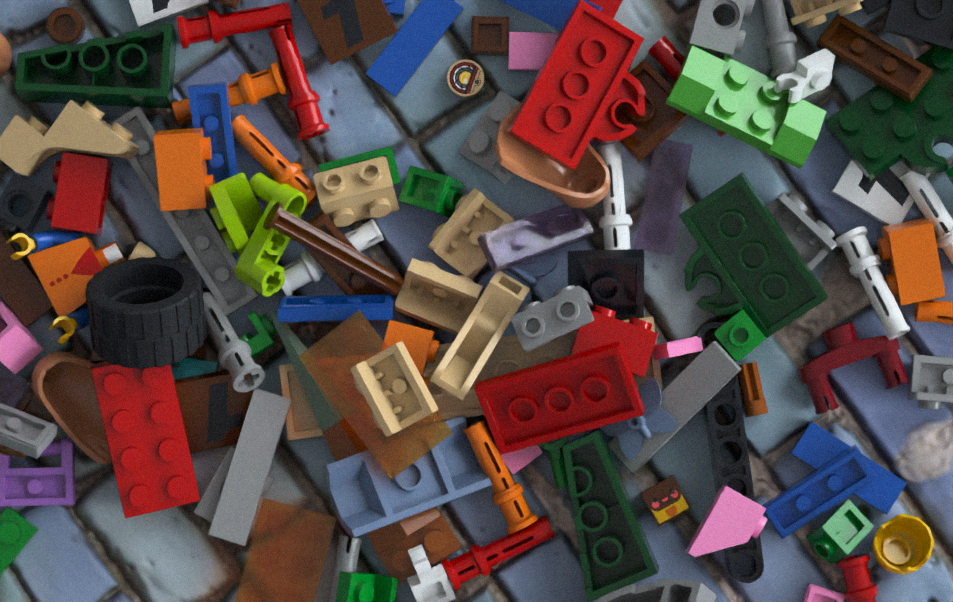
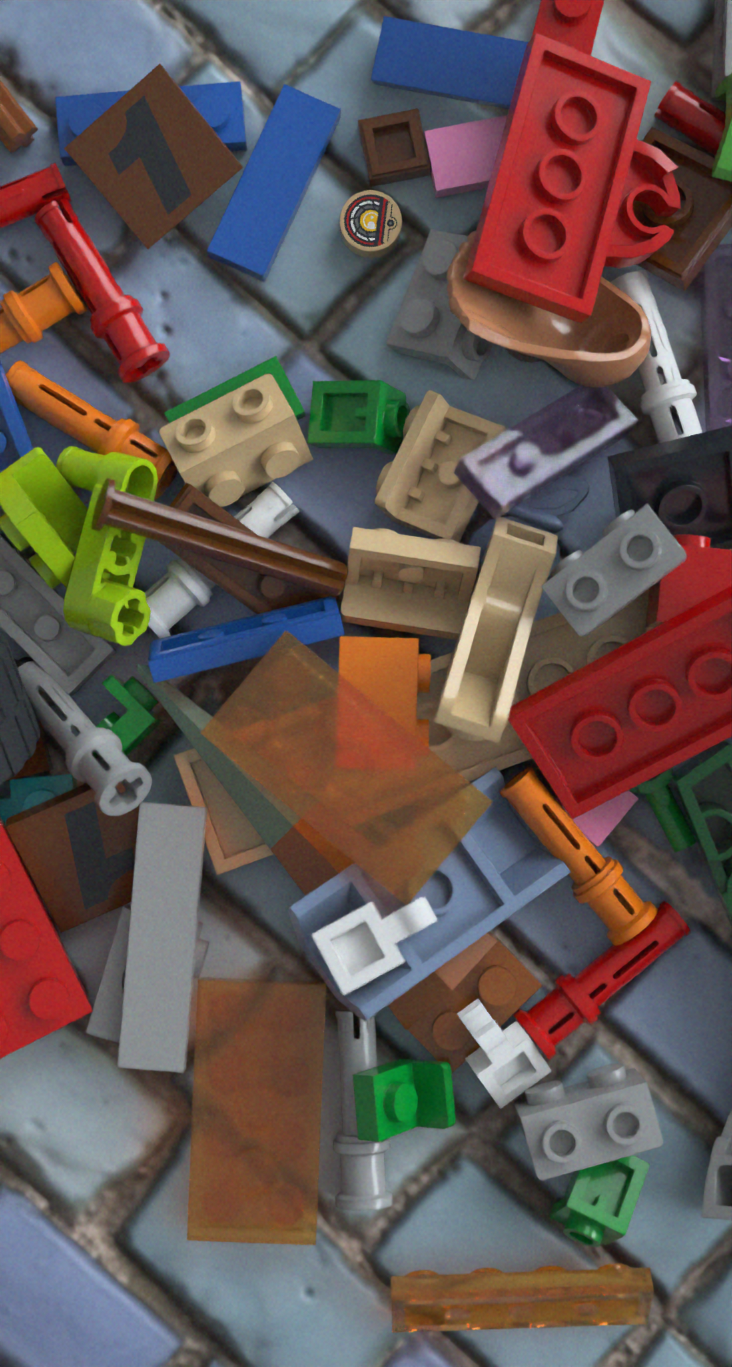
camera: 15 degrees left, 0 degrees up
tan bracket [350,341,439,437] -> none
none -> white plate [312,897,438,995]

